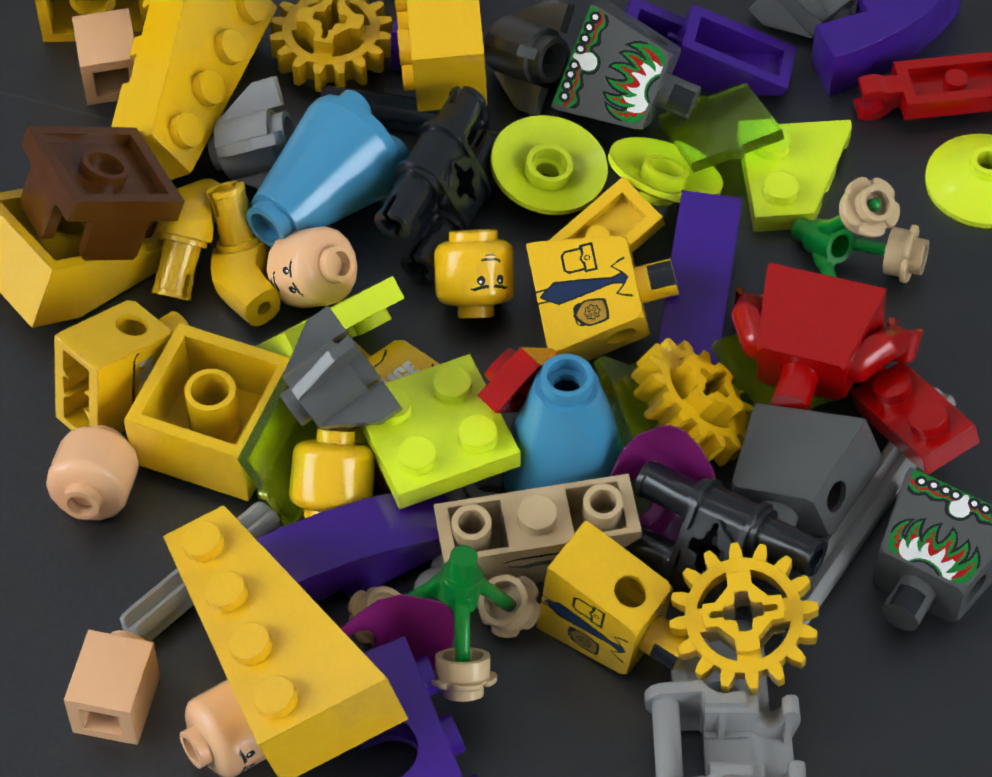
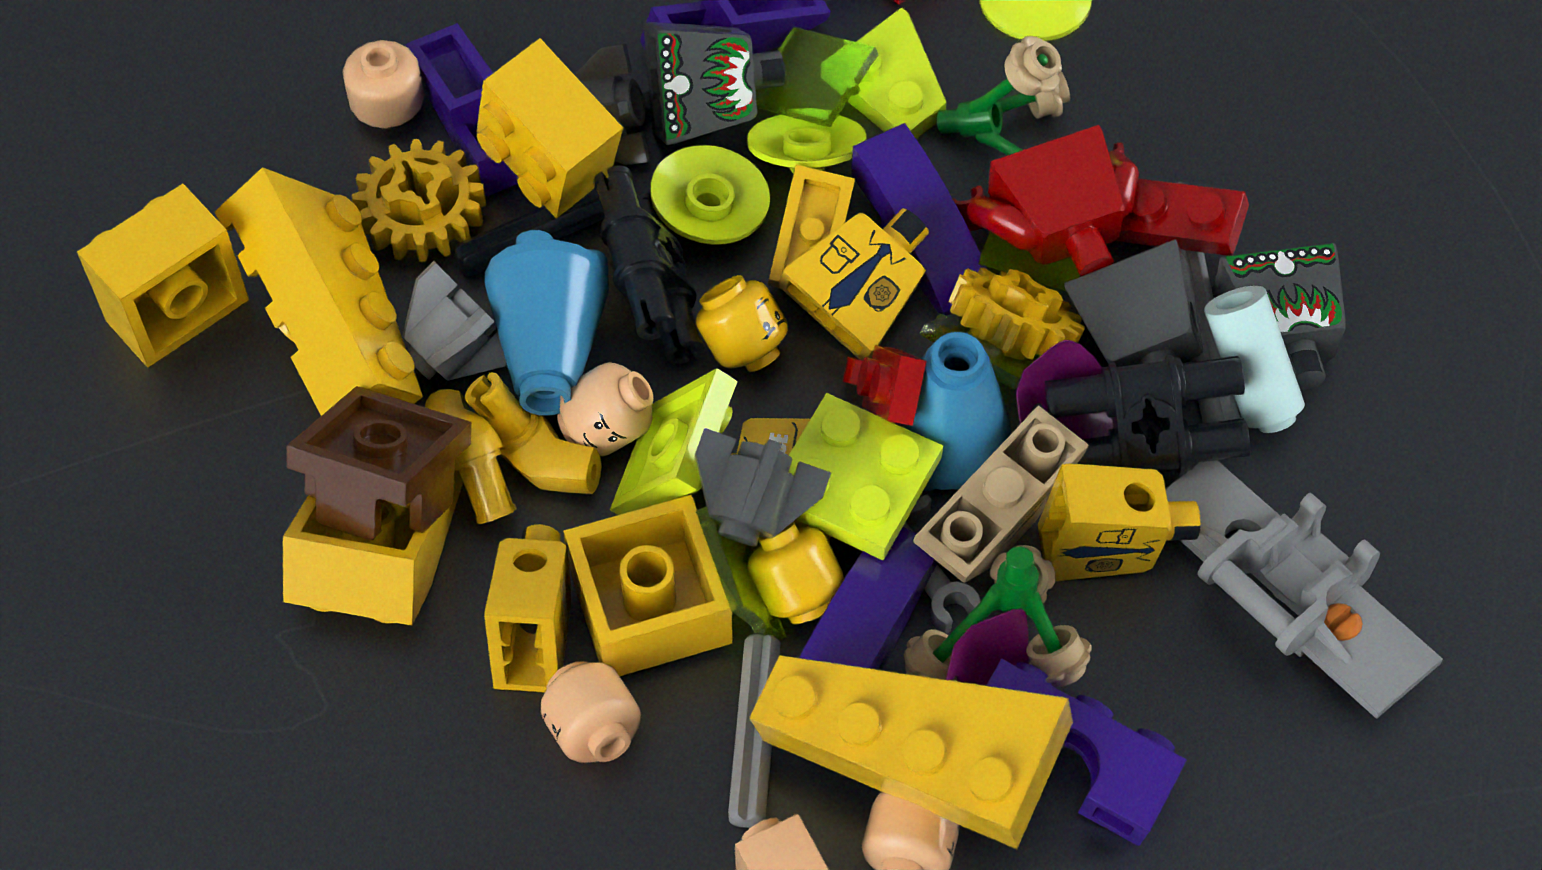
camera: 40 degrees left, 5 degrees up
light nougat brick [72,8,134,106] -> none
yellow gear [669,542,819,695] -> none
none -> light aqua brick [1204,286,1305,433]

